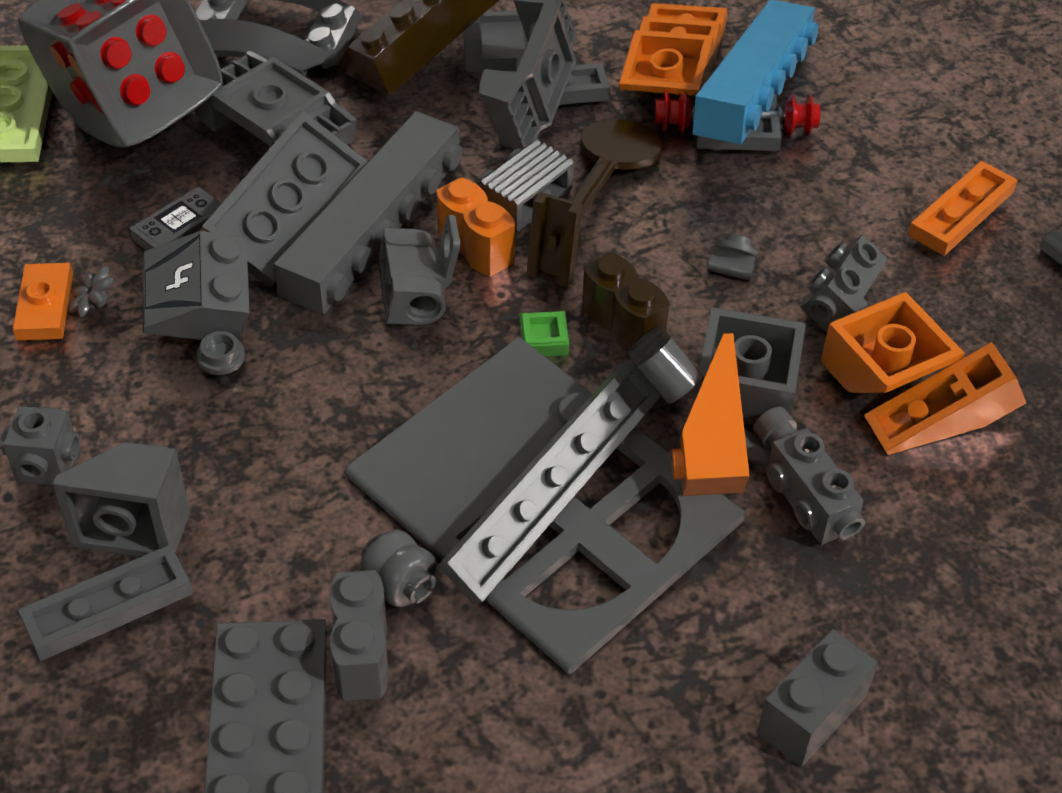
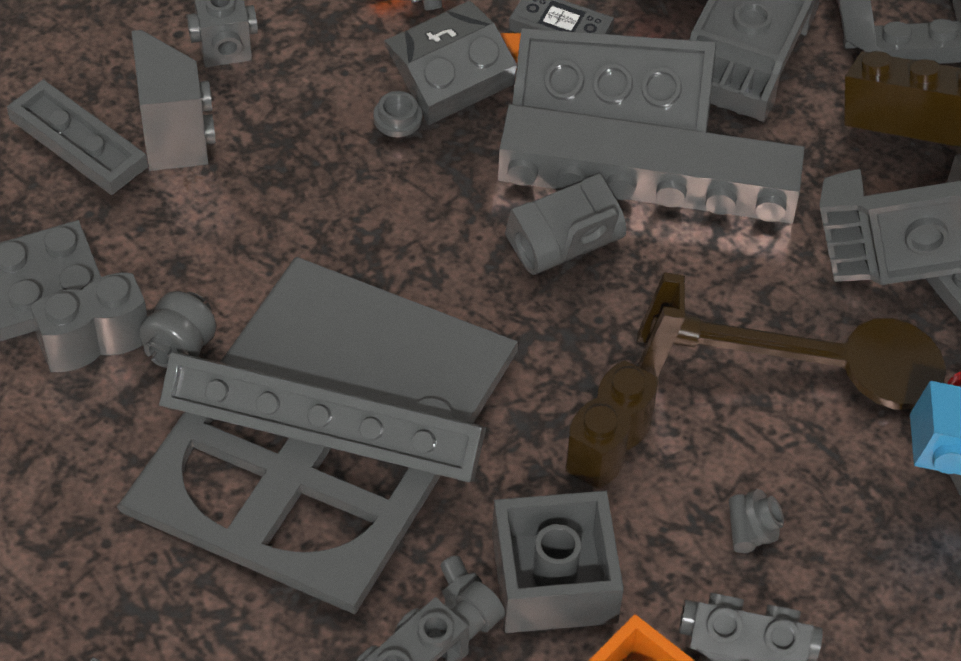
camera: 70 degrees right, 5 degrees up
orange brick [436,177,515,277] -> none
dark grey brick [478,139,574,232] -> none
bright green tile [519,311,569,357] -> none
dark grey beam [628,326,703,404] -> none
orange slope [671,333,750,496] -> none

